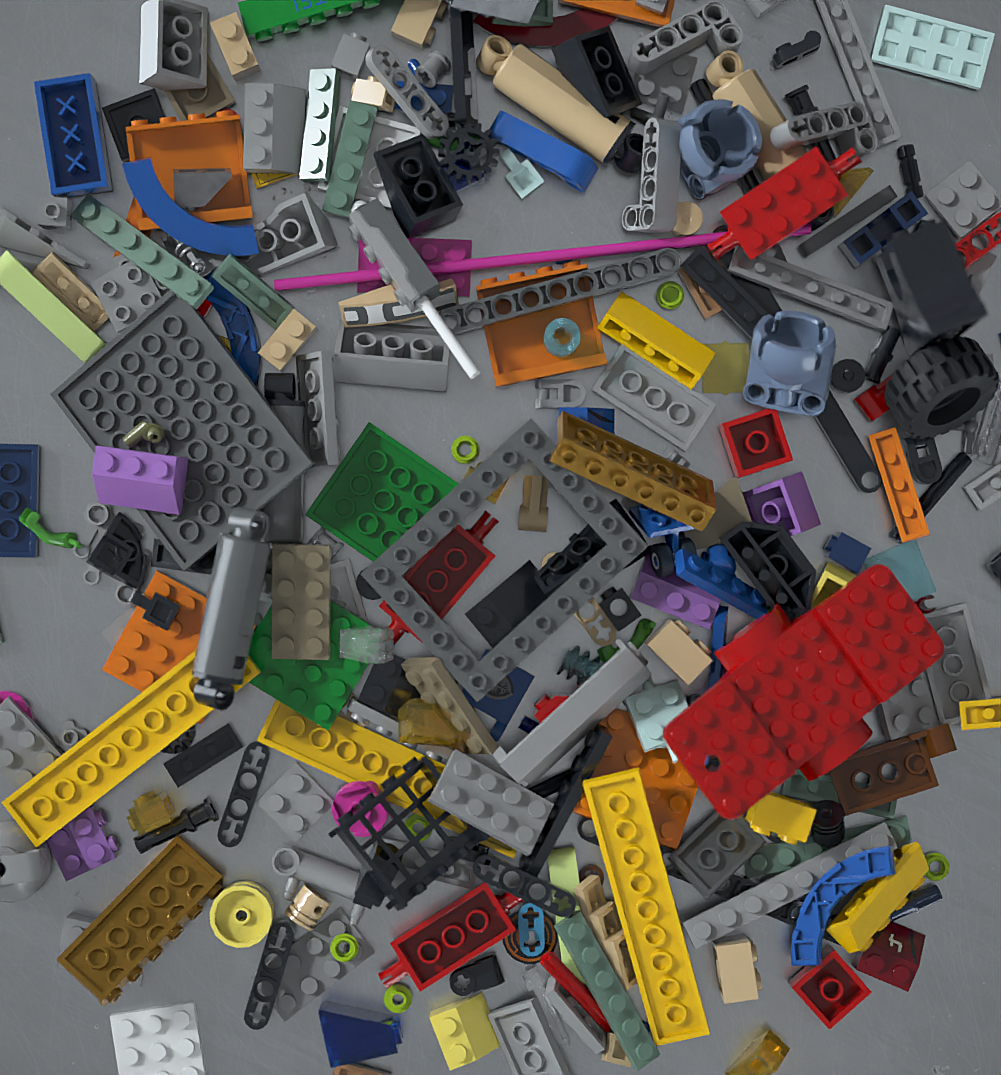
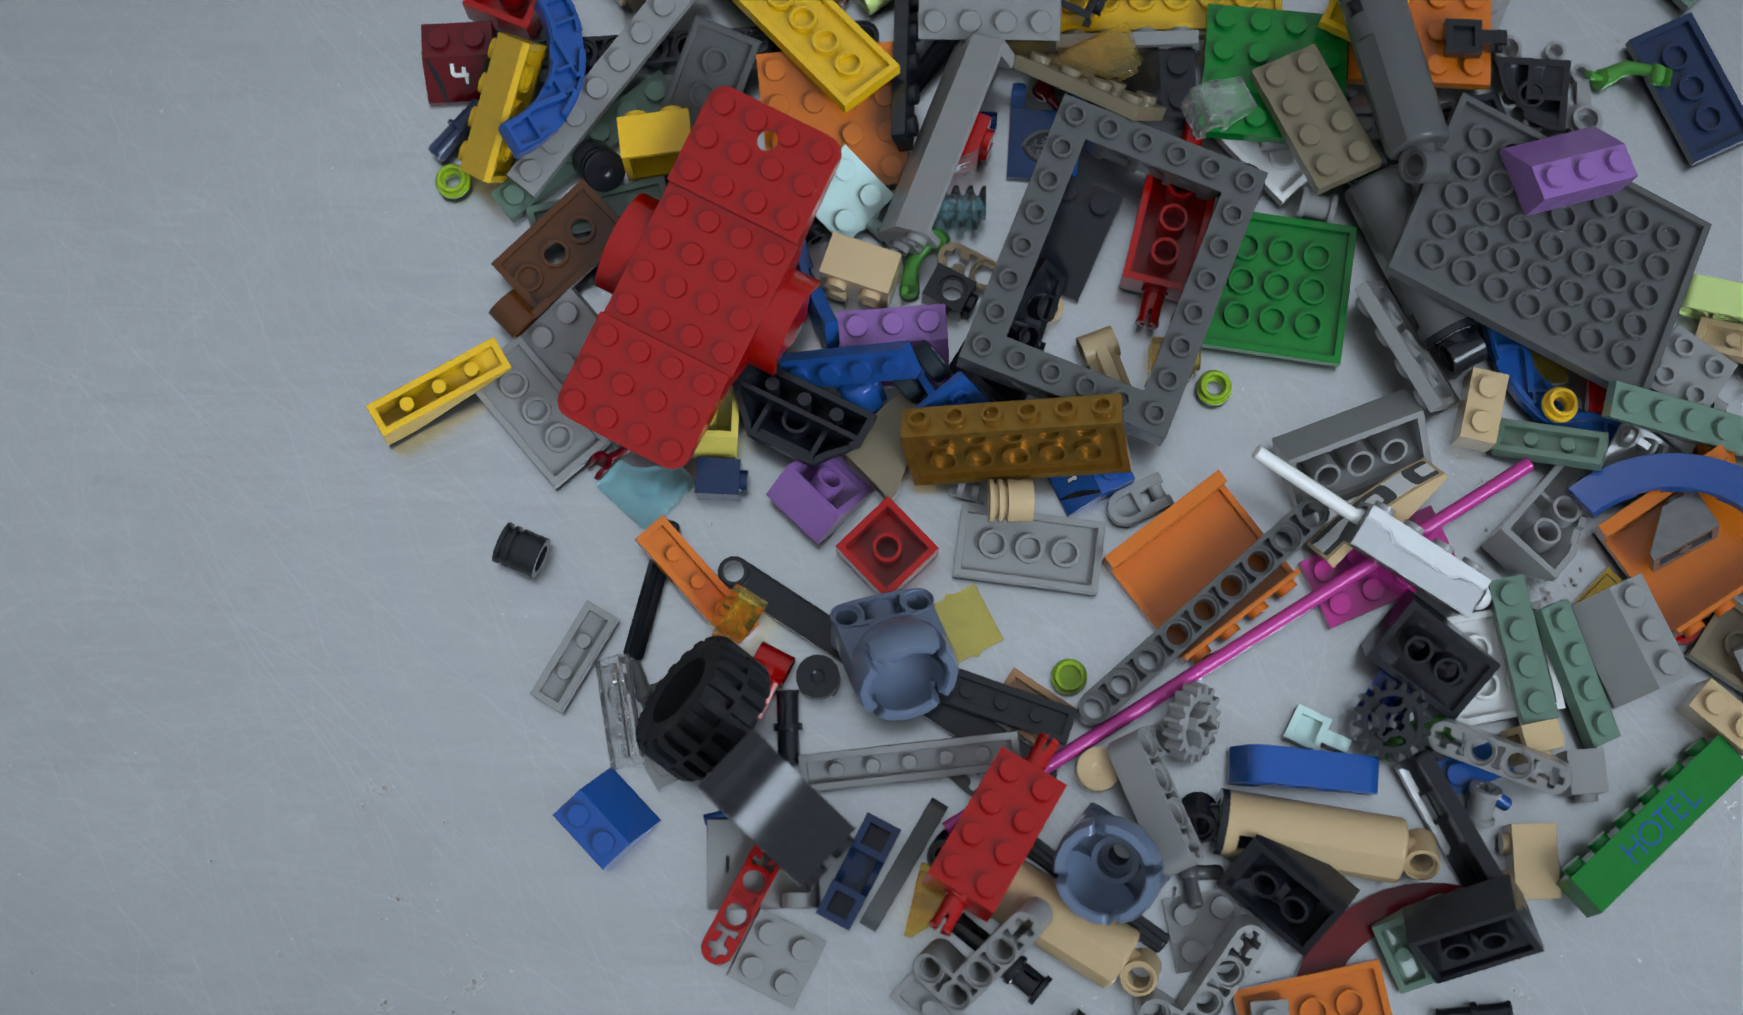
camera: 150 degrees right, 10 degrees down
olive arm [123,421,165,448] -> none
clear light blue piece [543,318,581,357] -> none
yellow brick [597,291,716,390] -> none
black axle [898,144,924,199] -> none
black plate [903,437,942,484] -> none
none -> clear yellow slope [707,584,769,644]
none -> tan piece [986,479,1035,522]
none -> light grey gear [1163,682,1221,764]
none -> yellow plate [1541,387,1578,423]

